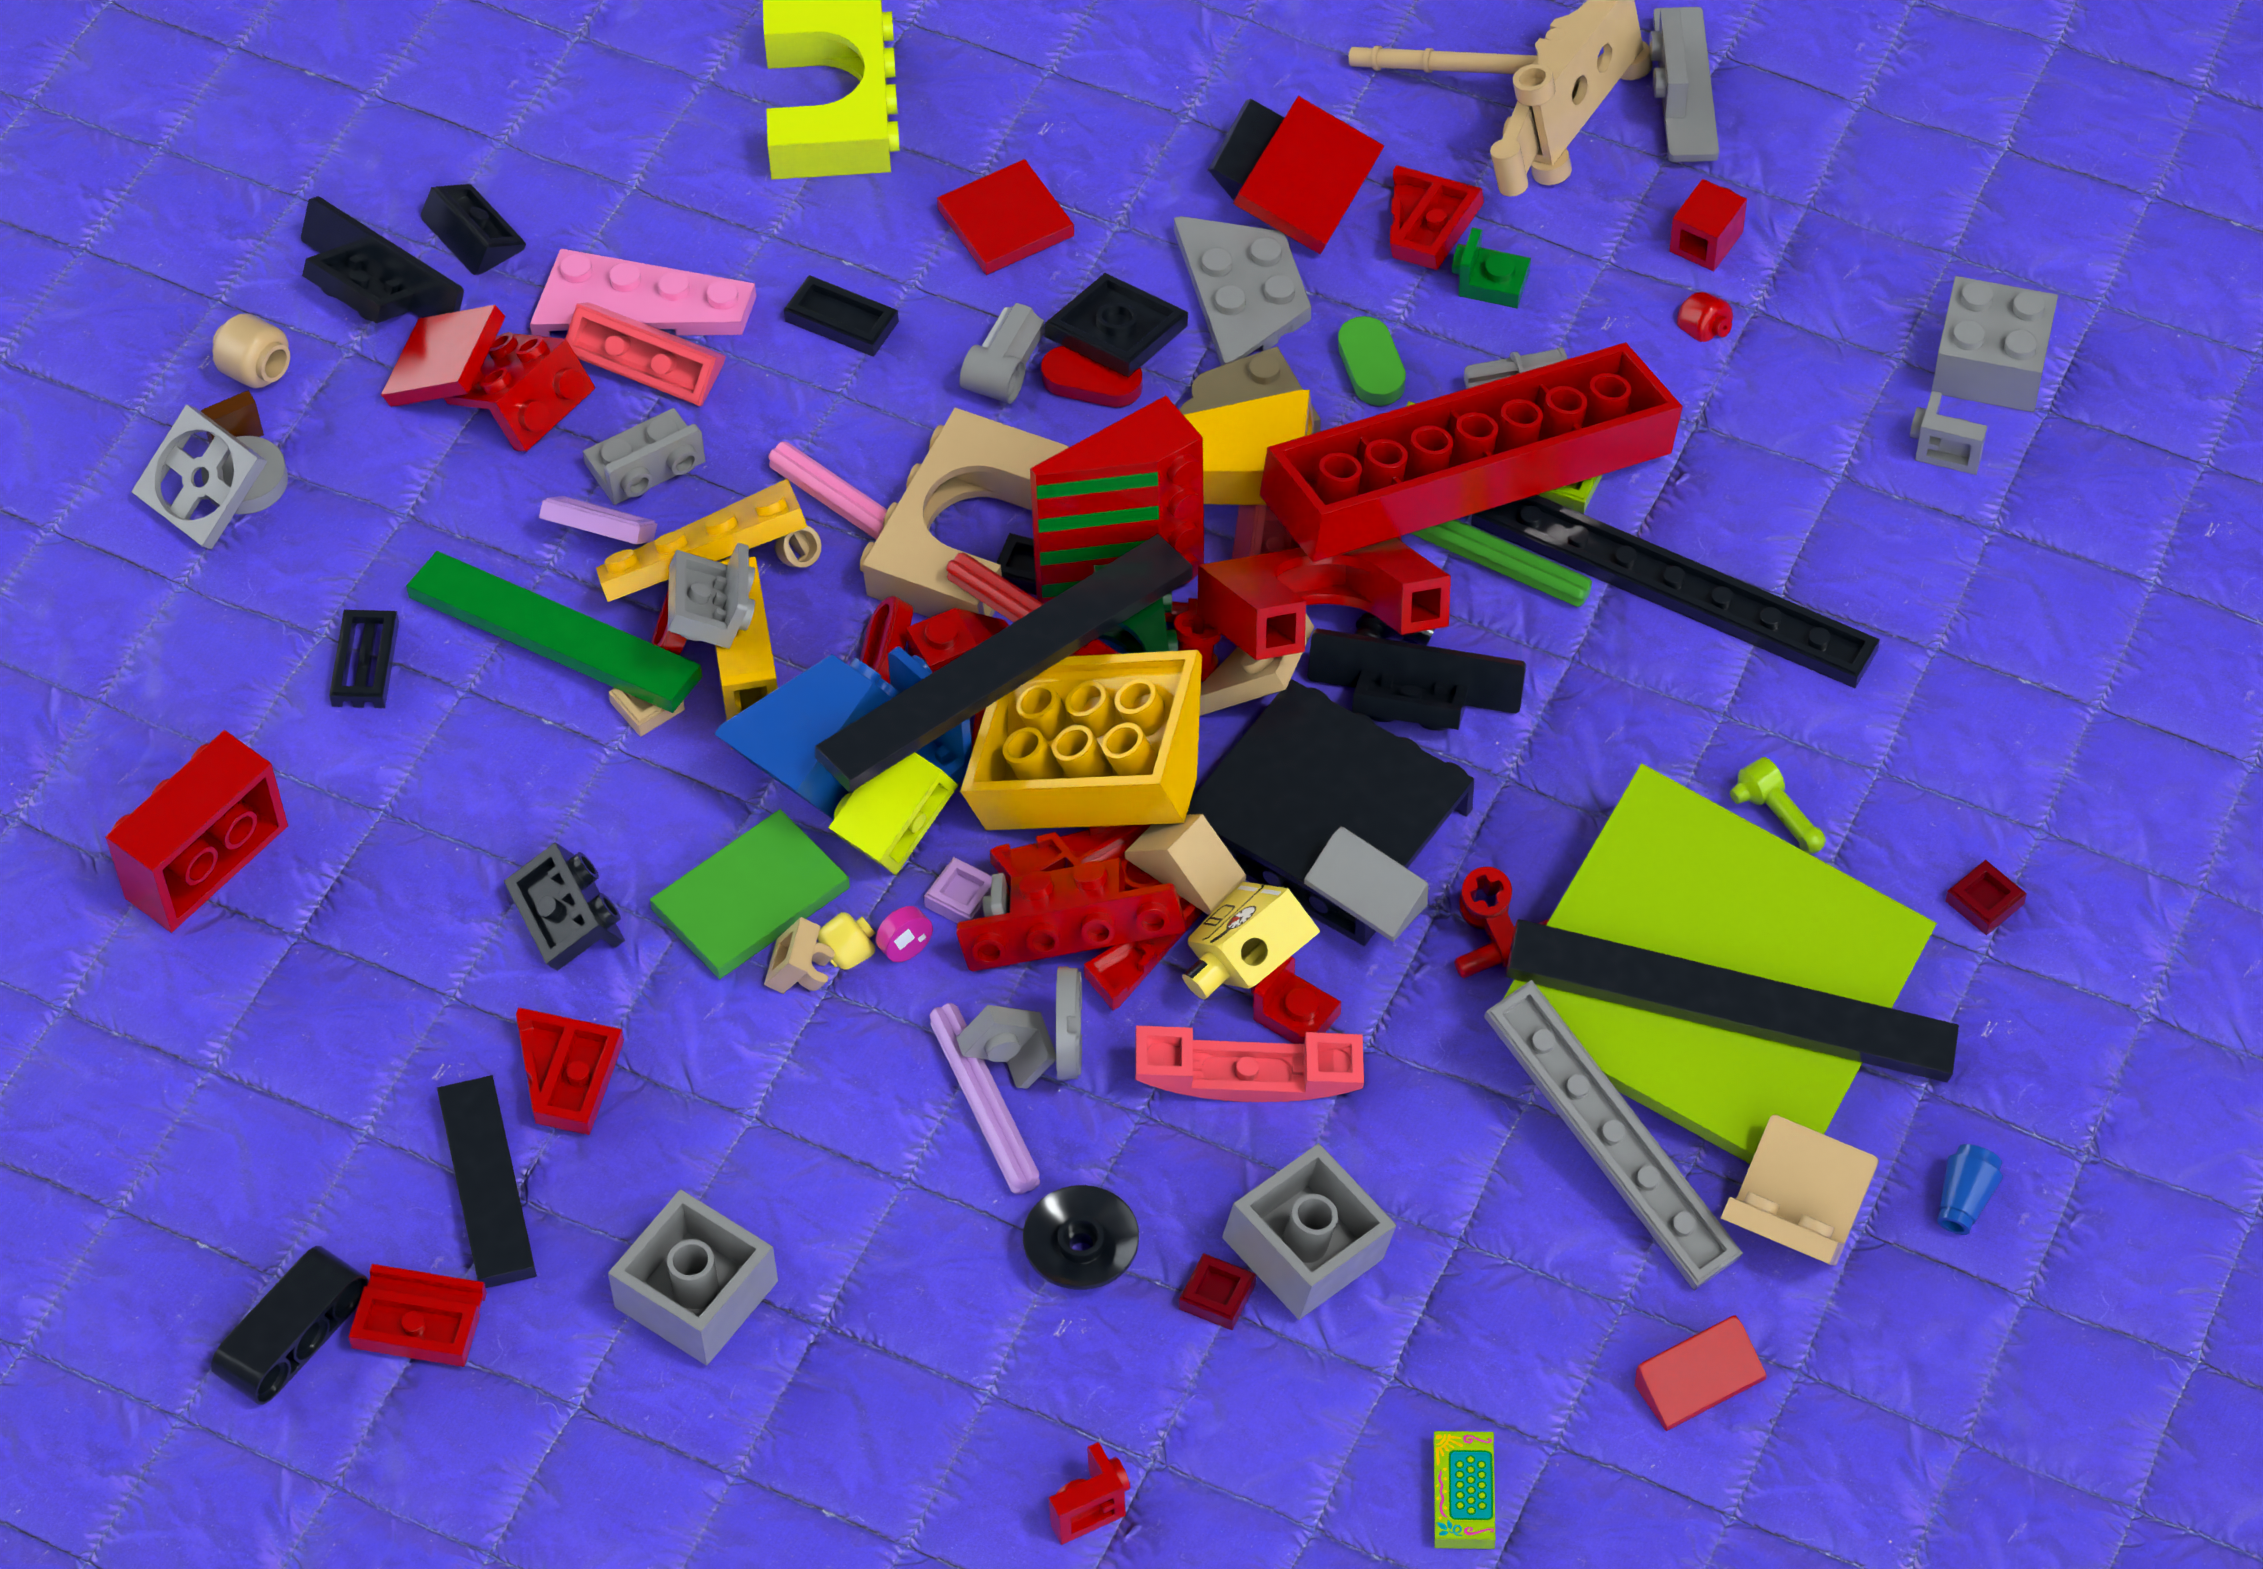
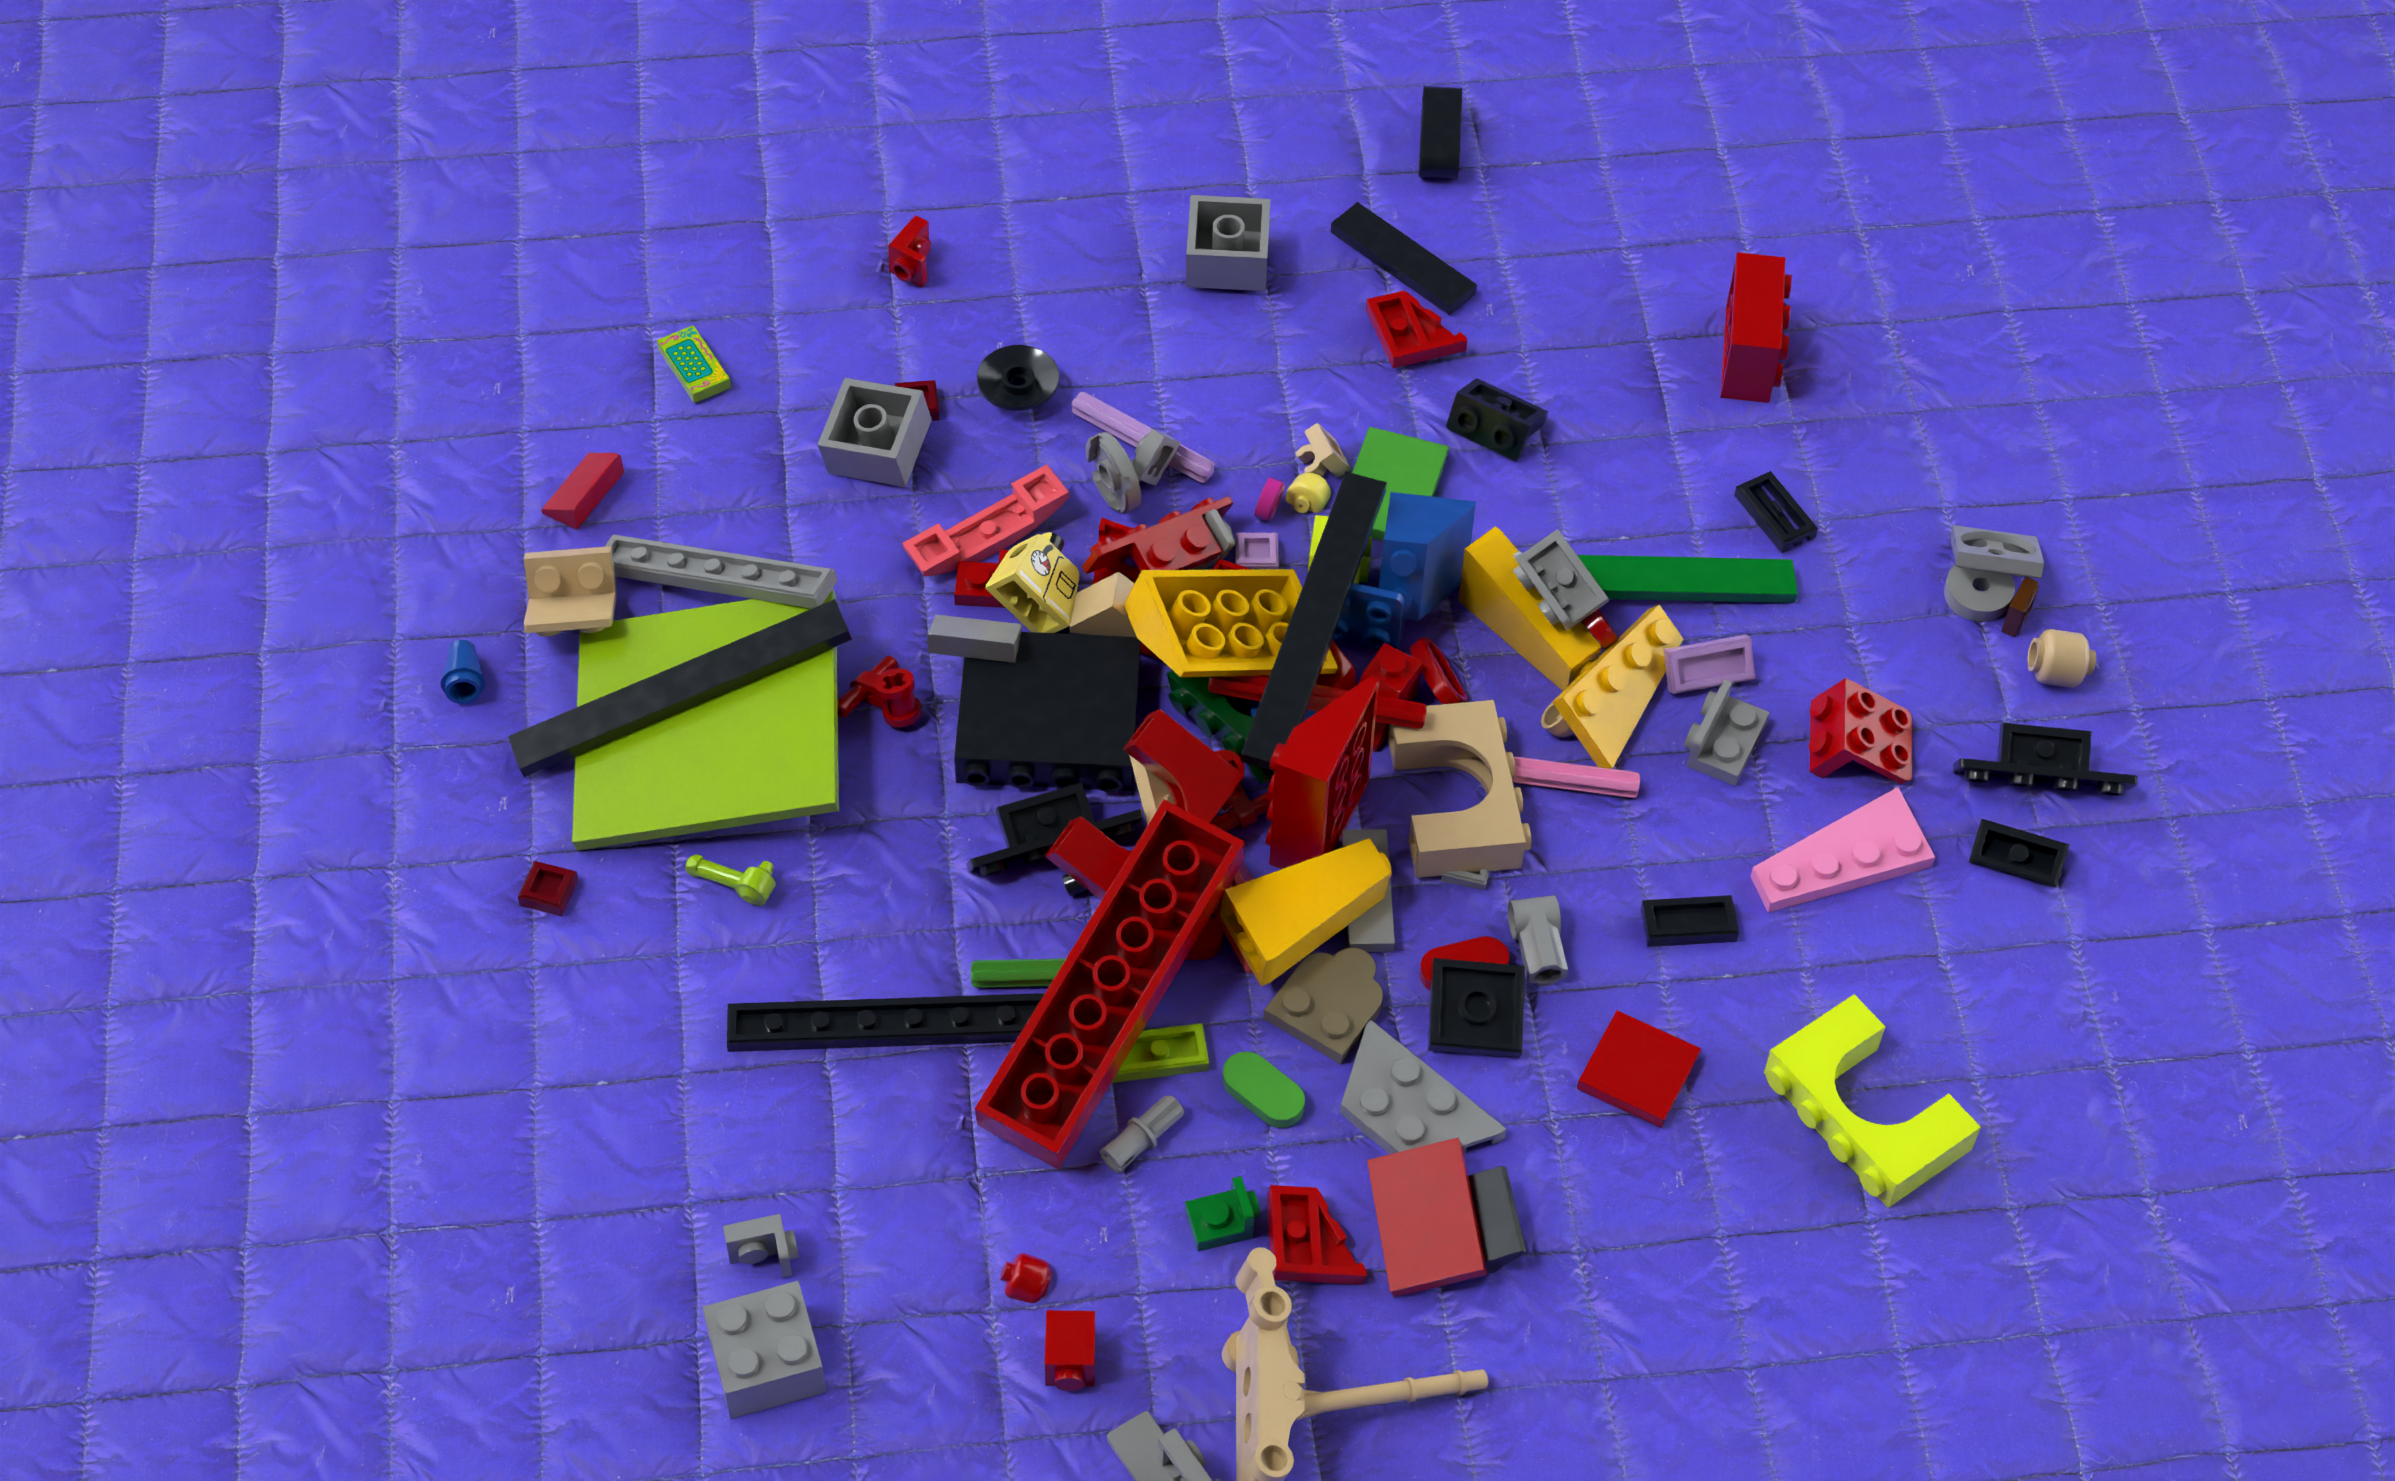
camera: 145 degrees right, 0 degrees up
red plate [348,1264,487,1367] -> none
tile [381,305,505,407] -> none
coral slope [565,302,726,406] -> none
black tile [997,533,1037,595] -> none

